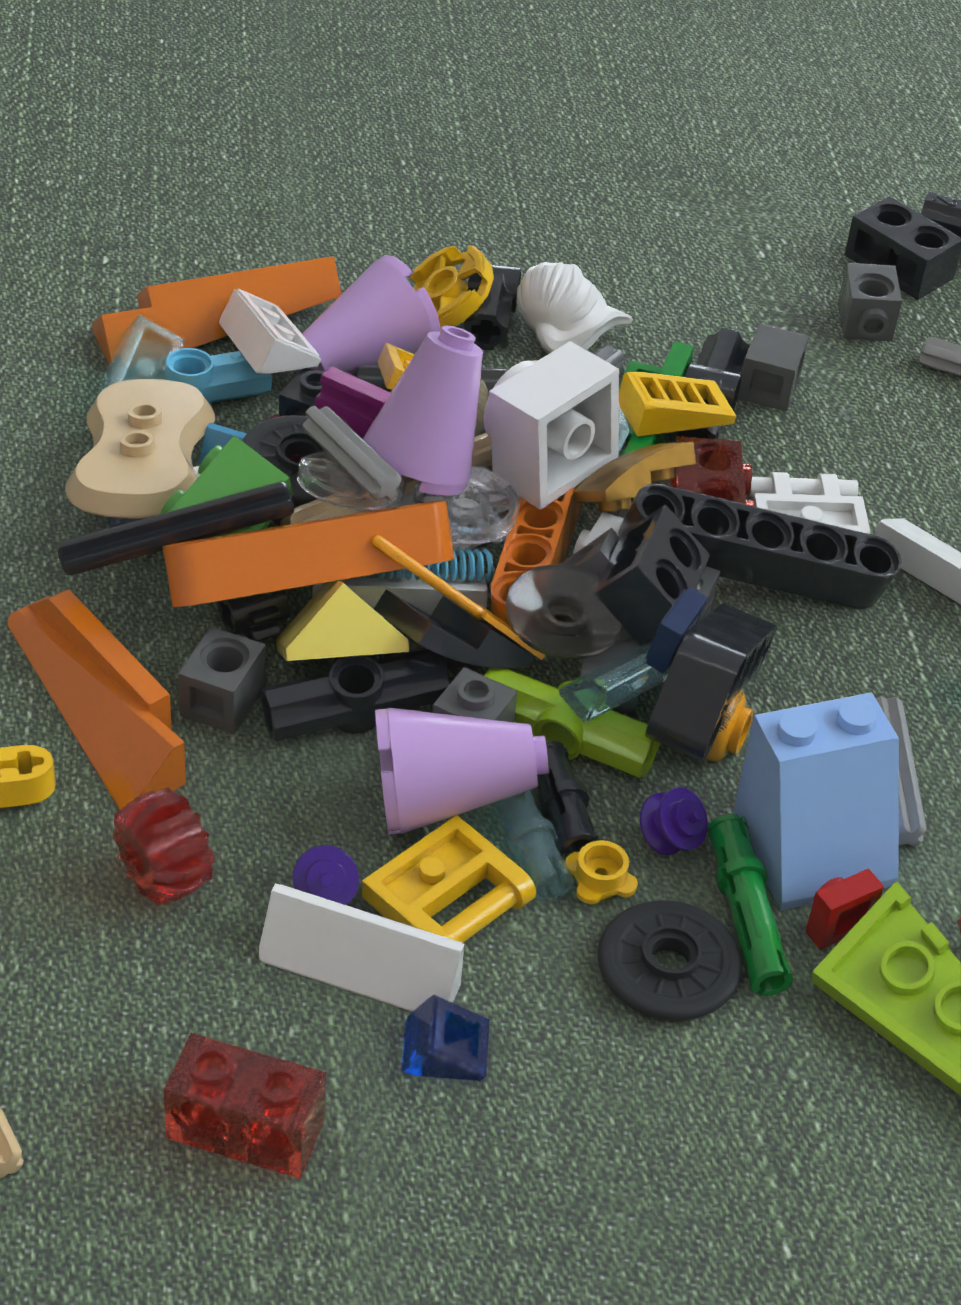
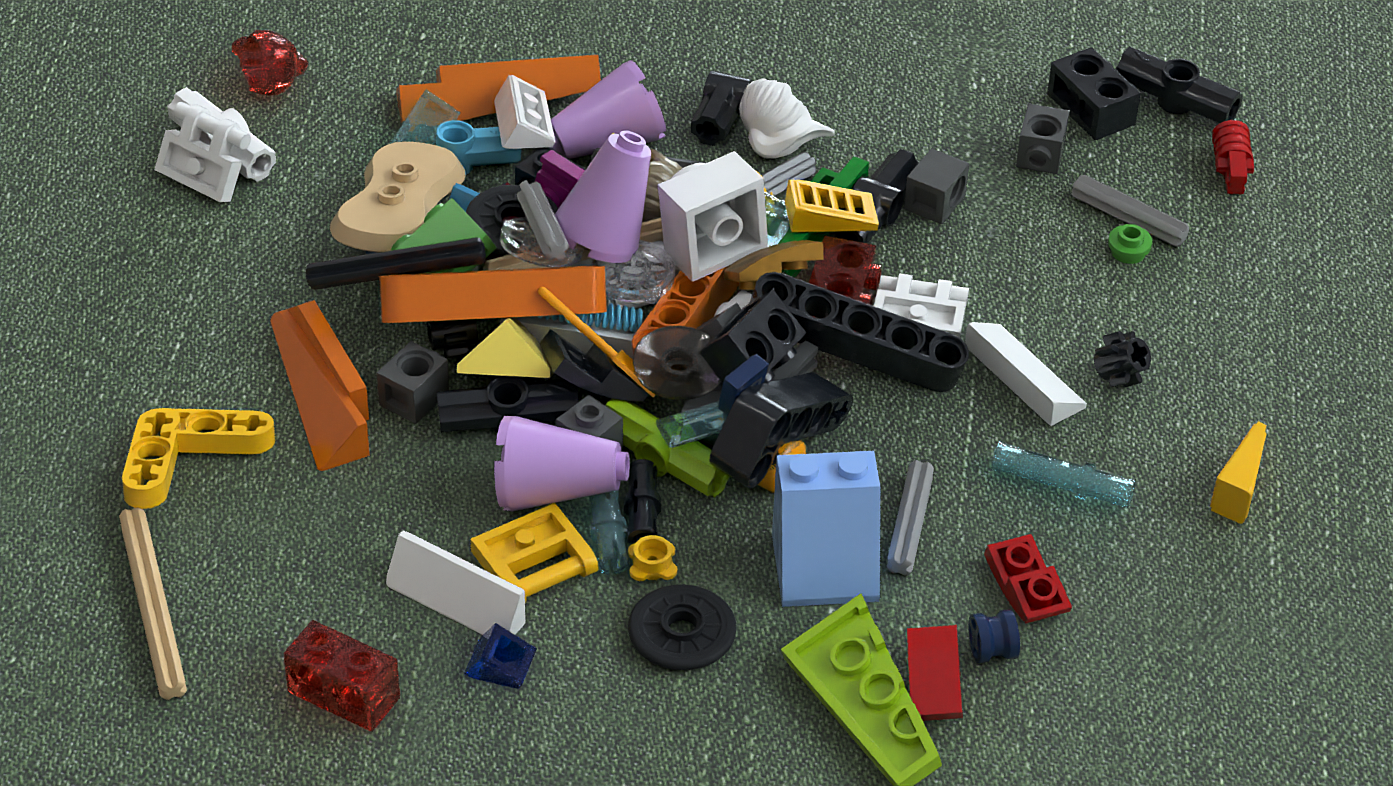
camera: 15 degrees right, 0 degrees up
clear red gear [113,787,214,905] -> none
dark purple wheel [292,845,359,905] -> none
yellow piece [410,245,494,329] -> none
dark purple wheel [640,787,708,855] -> none
green pin [707,814,793,996] -> none
red plate [805,868,884,950] -> none

